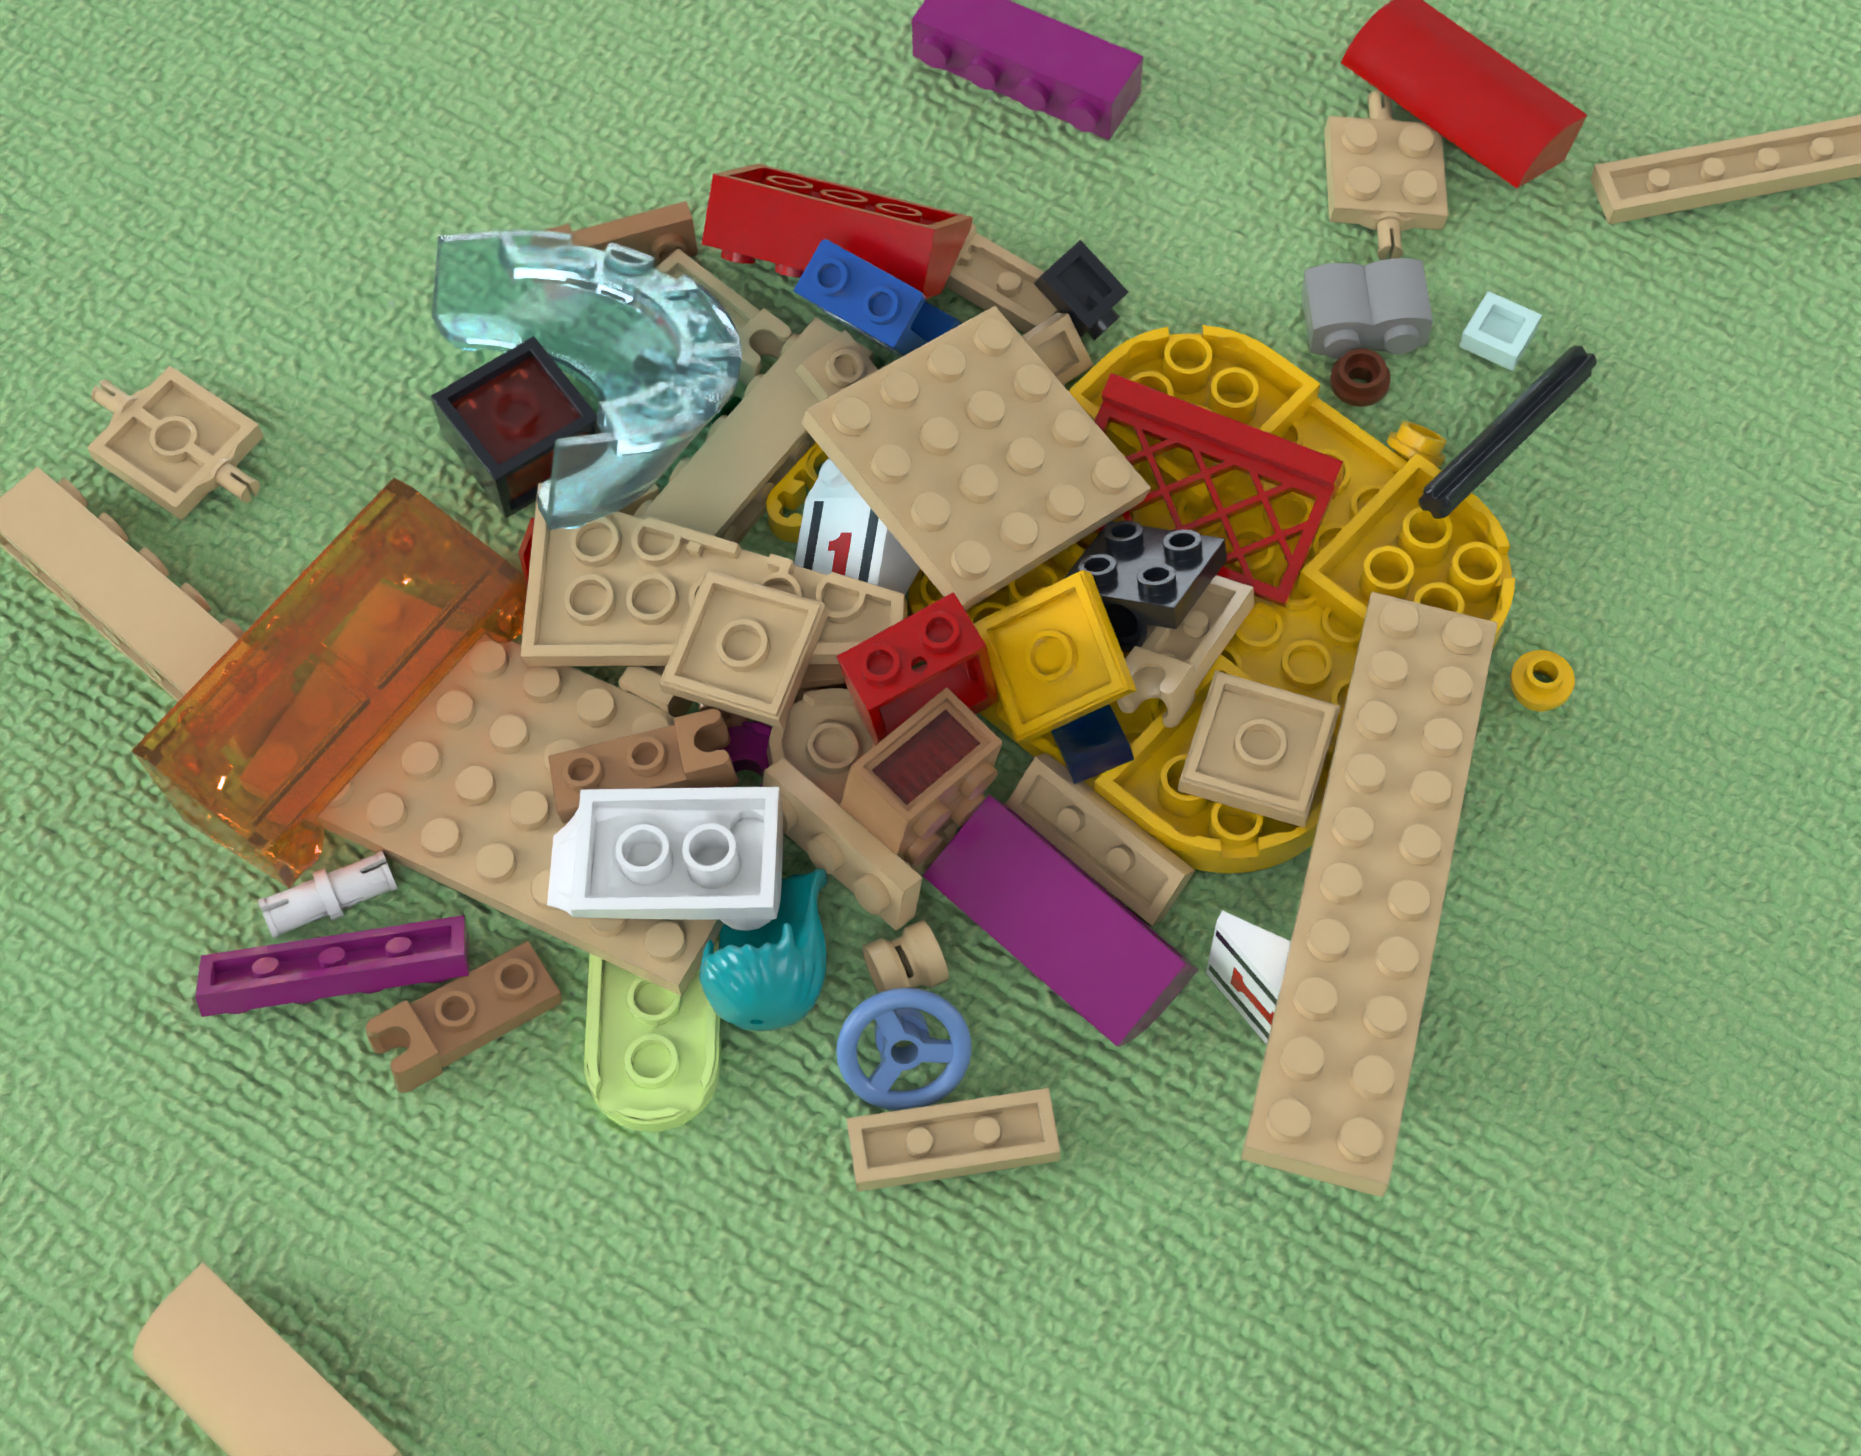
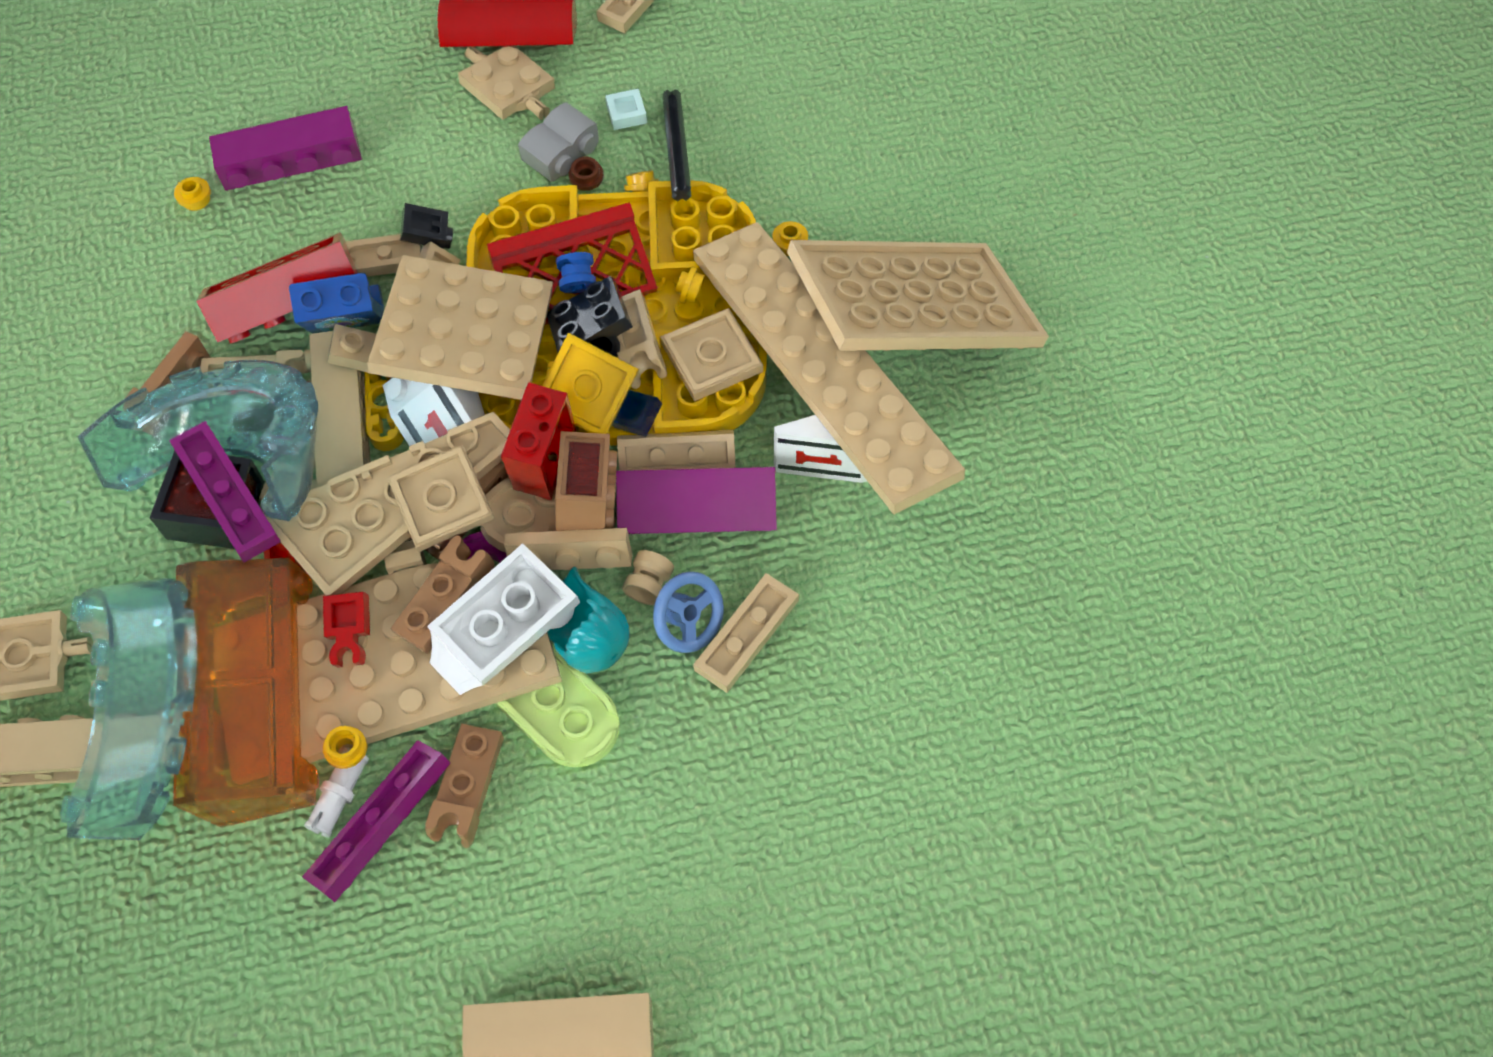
camera: 45 degrees left, 0 degrees up
none -> clear light blue windscreen [61,578,197,840]
none -> magenta plate [169,421,281,563]
none -> yellow plate [174,177,211,211]
none -> red plate [323,592,370,668]
none -> yellow plate [323,726,367,769]
none -> blue wheel [556,252,596,293]
none -> yellow plate [675,266,705,304]
none -> tan plate [787,240,1049,351]

